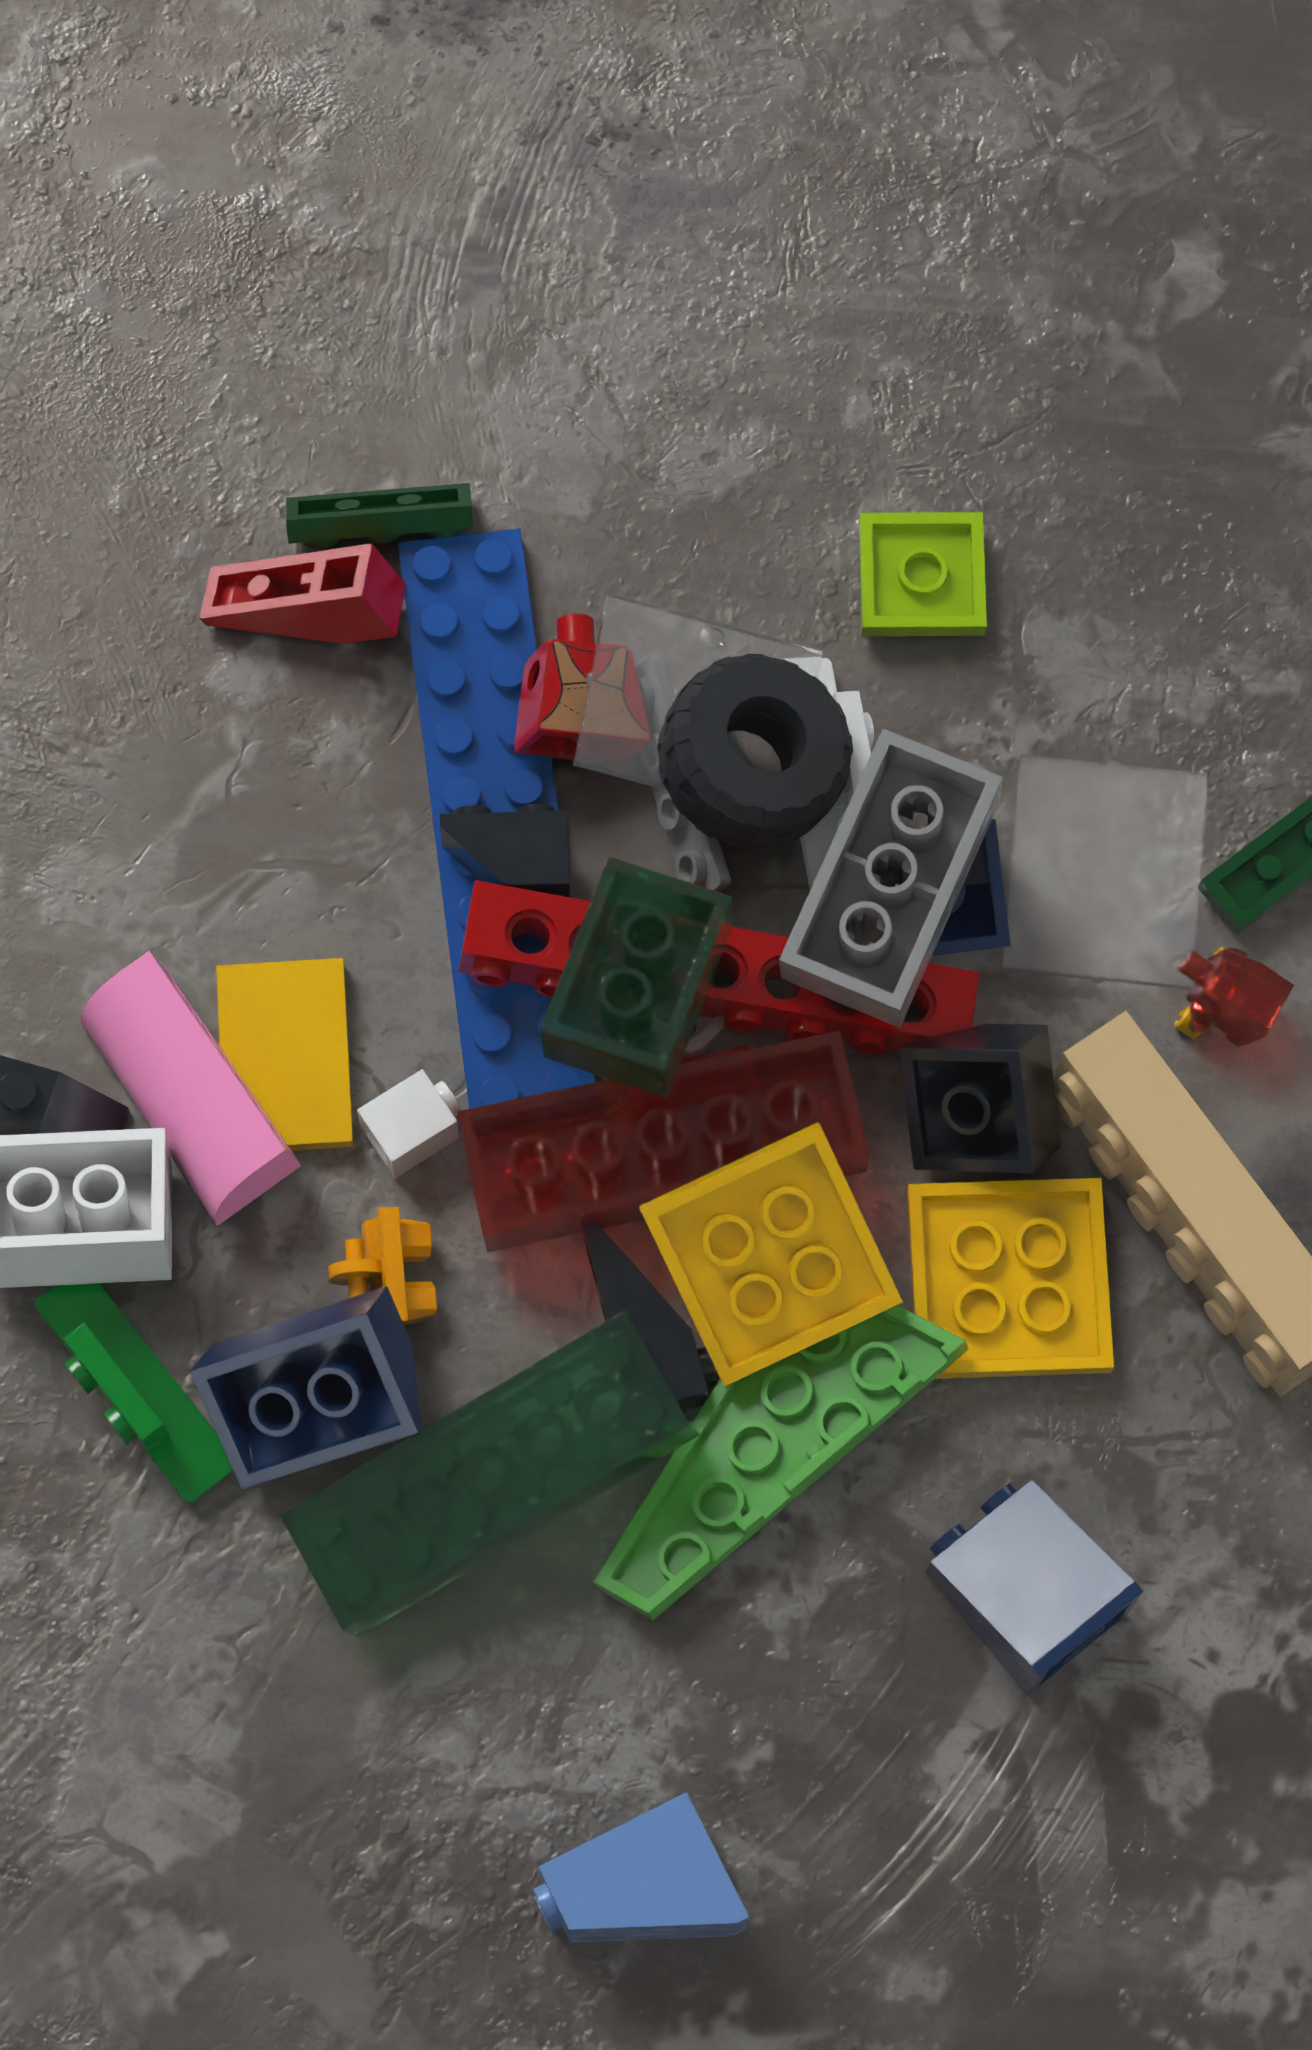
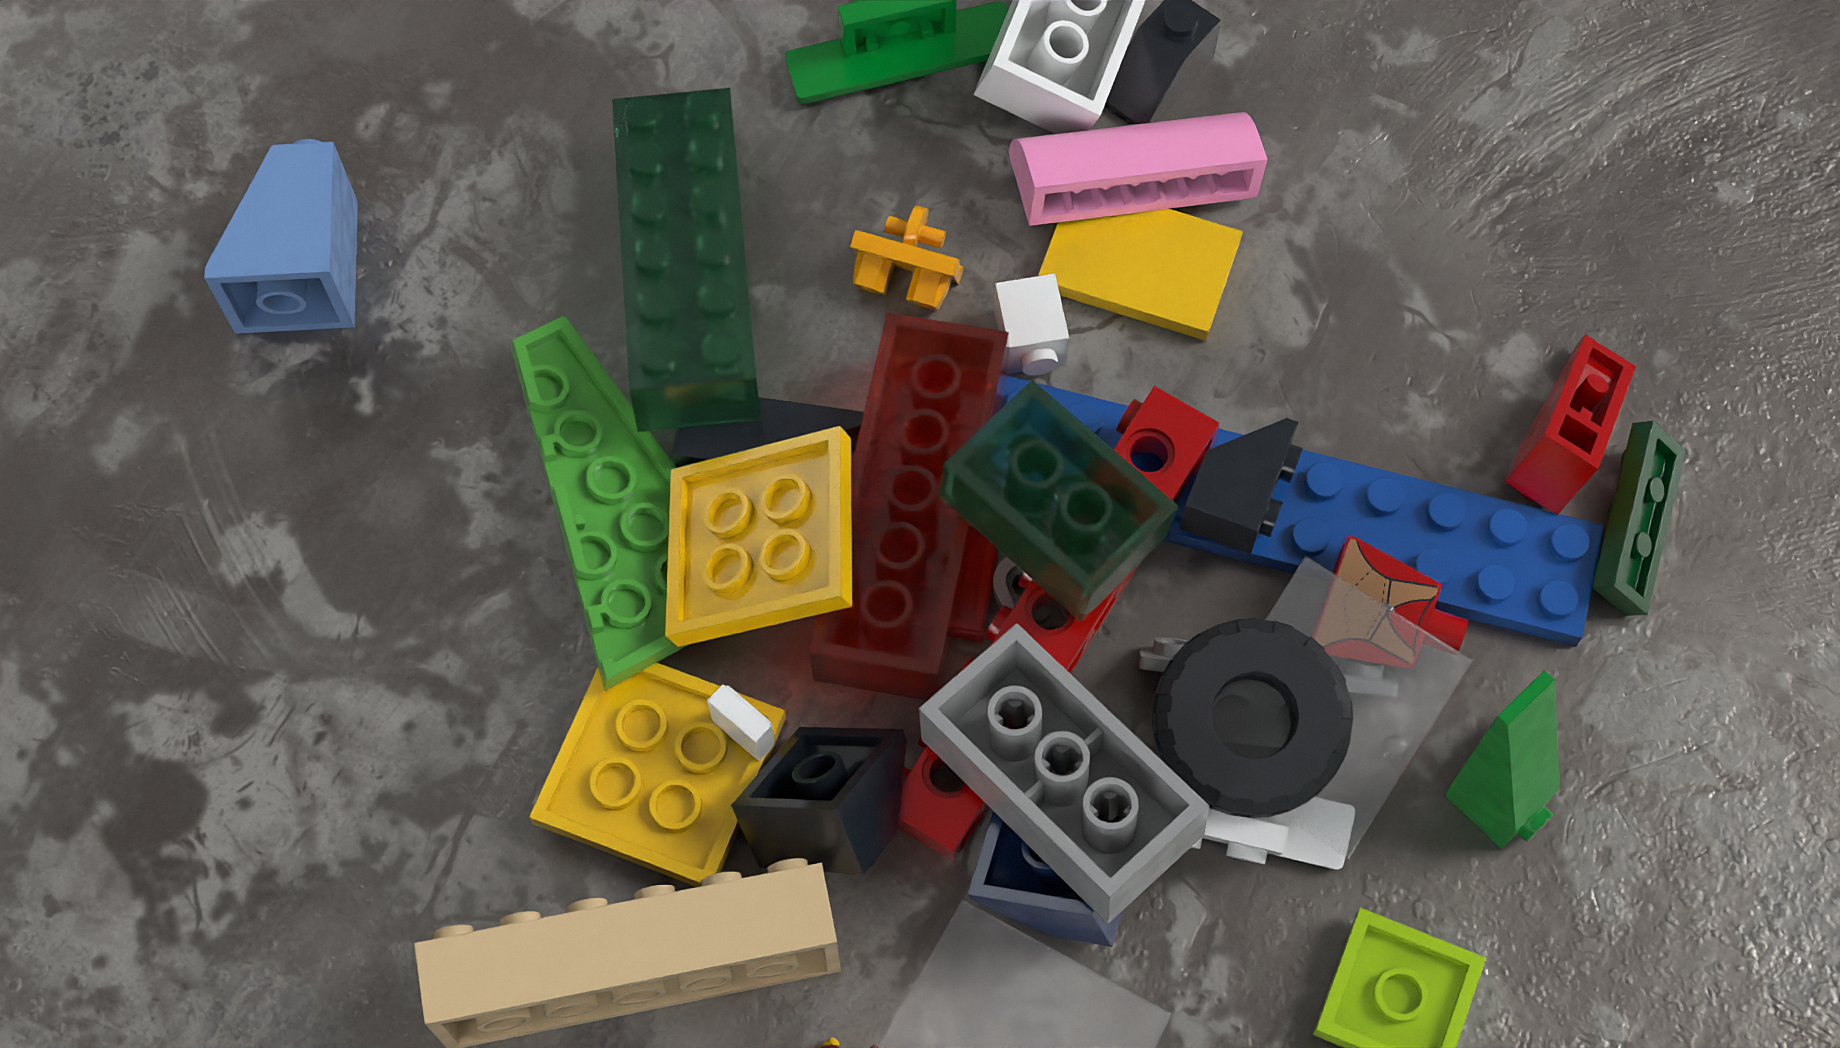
camera: 115 degrees right, 5 degrees down
dark blue slope [190,1286,421,1489] -> none
slope [926,1479,1143,1696] -> none
none -> white tile [707,685,775,762]
none -> green wedge [1445,670,1560,849]

